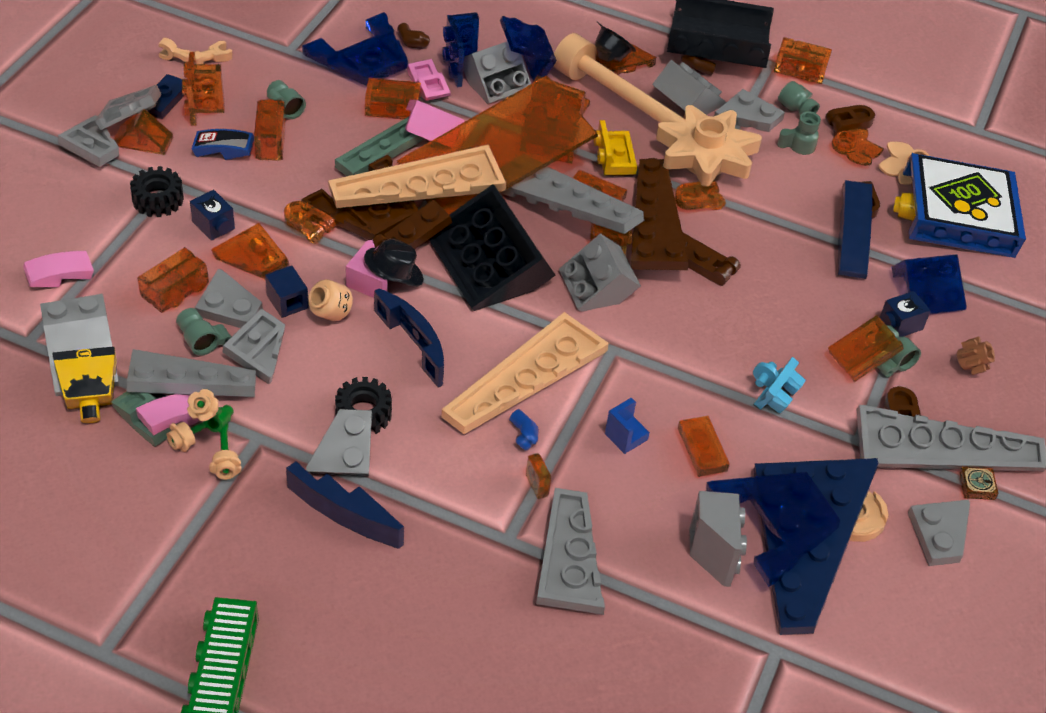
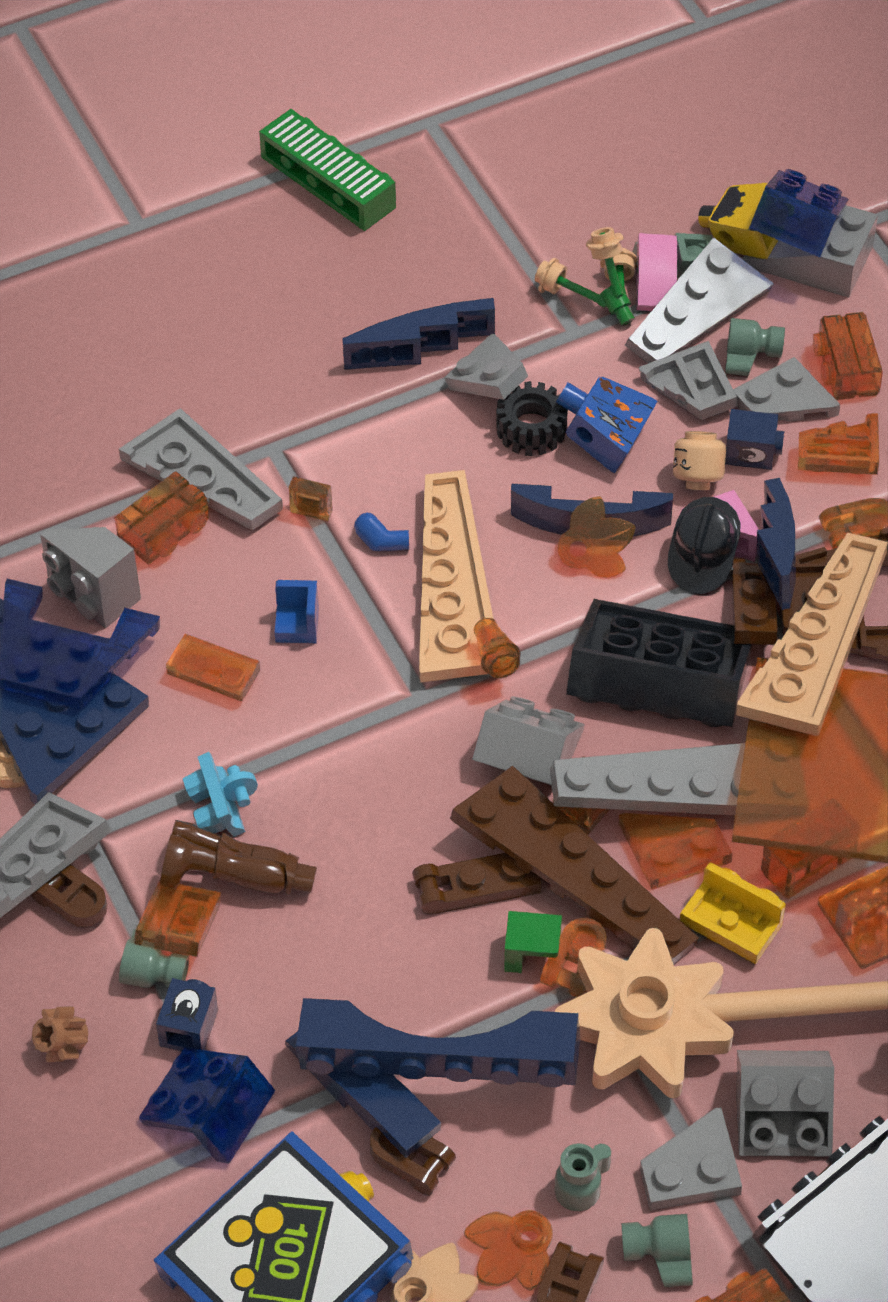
camera: 135 degrees right, 5 degrees up
none -> clear orange brick [114,471,209,565]
none -> reddish brown piece [160,820,317,895]
none -> dark blue arch [296,998,580,1088]
none -> clear orange cone [473,618,521,678]
none -> green panel [504,911,562,973]
none -> blue torso [556,377,658,473]
none -> clear orange plate [557,496,636,578]
none -> clear blue bracket [749,169,849,257]
none -> dark blue slope [757,478,796,610]

